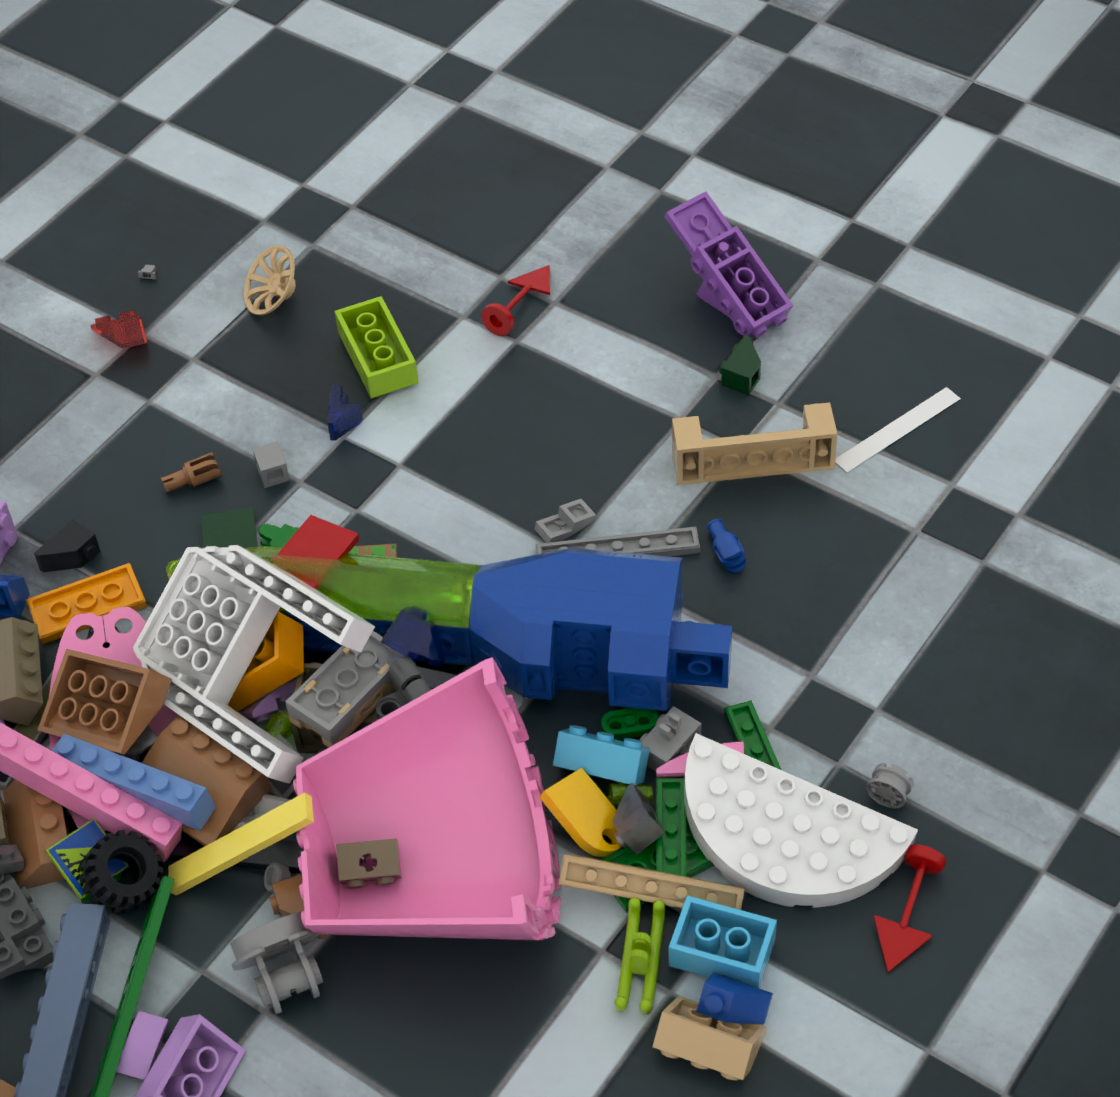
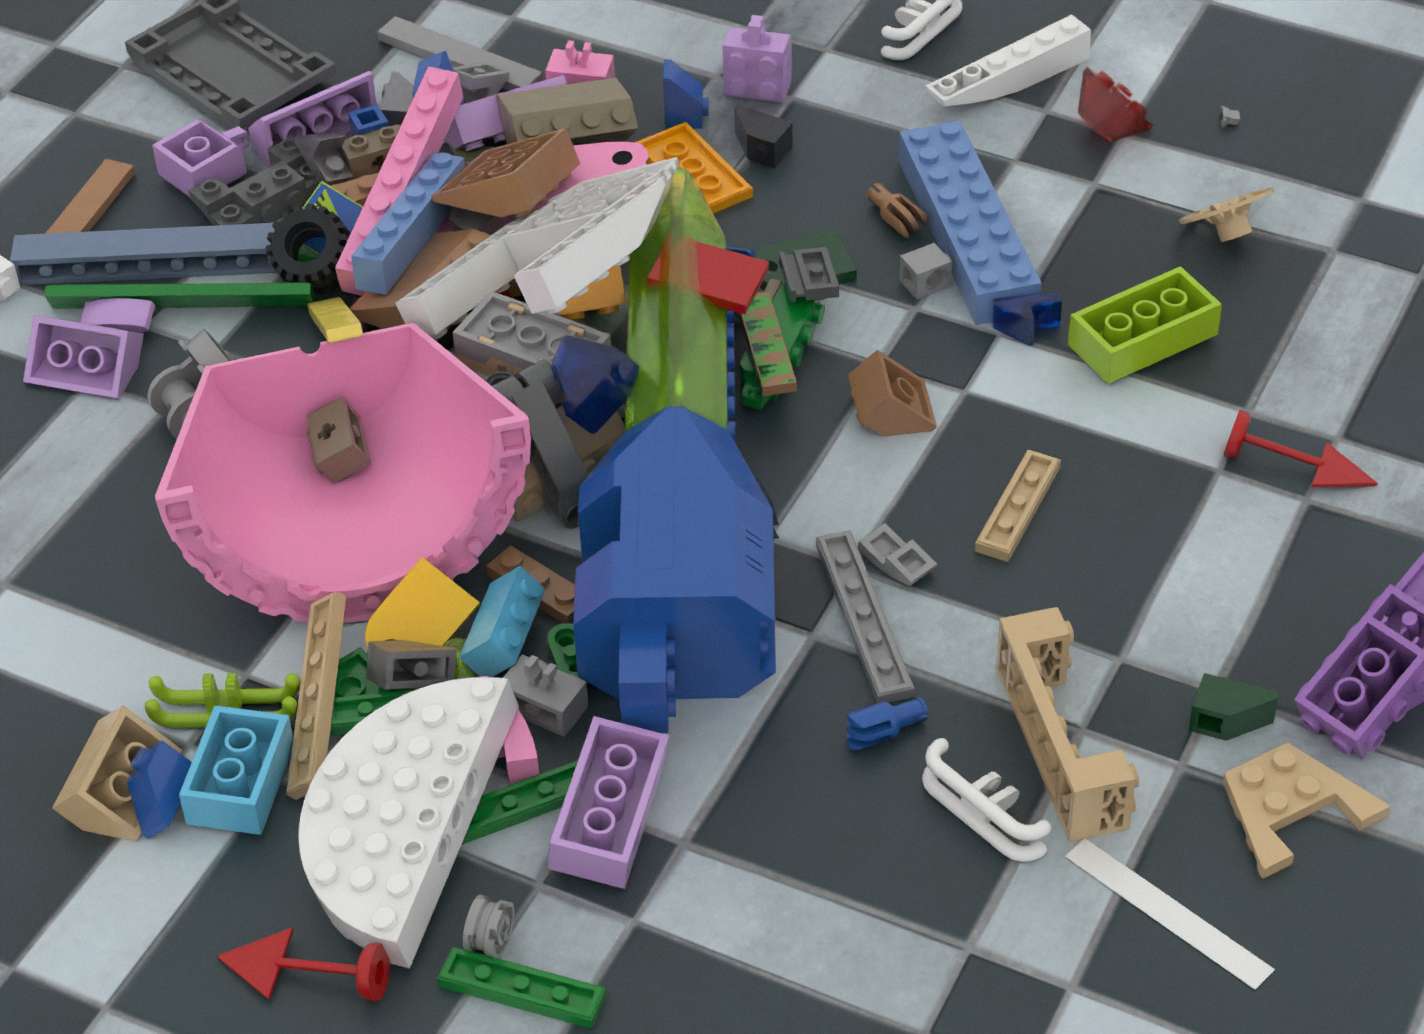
camera: 80 degrees right, 5 degrees down
none -> green tile [437,946,607,1029]
none -> medium nougat plate [486,545,575,623]
none -> lavender brick [548,716,669,889]
none -> dark grey plate [779,247,839,302]
none -> medium nougat slope [848,350,937,437]
none -> medium blue brick [898,121,1042,325]
none -> white piece [922,738,1051,862]
none -> white slope [925,15,1091,106]
none -> tan tile [975,450,1061,562]
none -> tan wing [1223,742,1390,879]

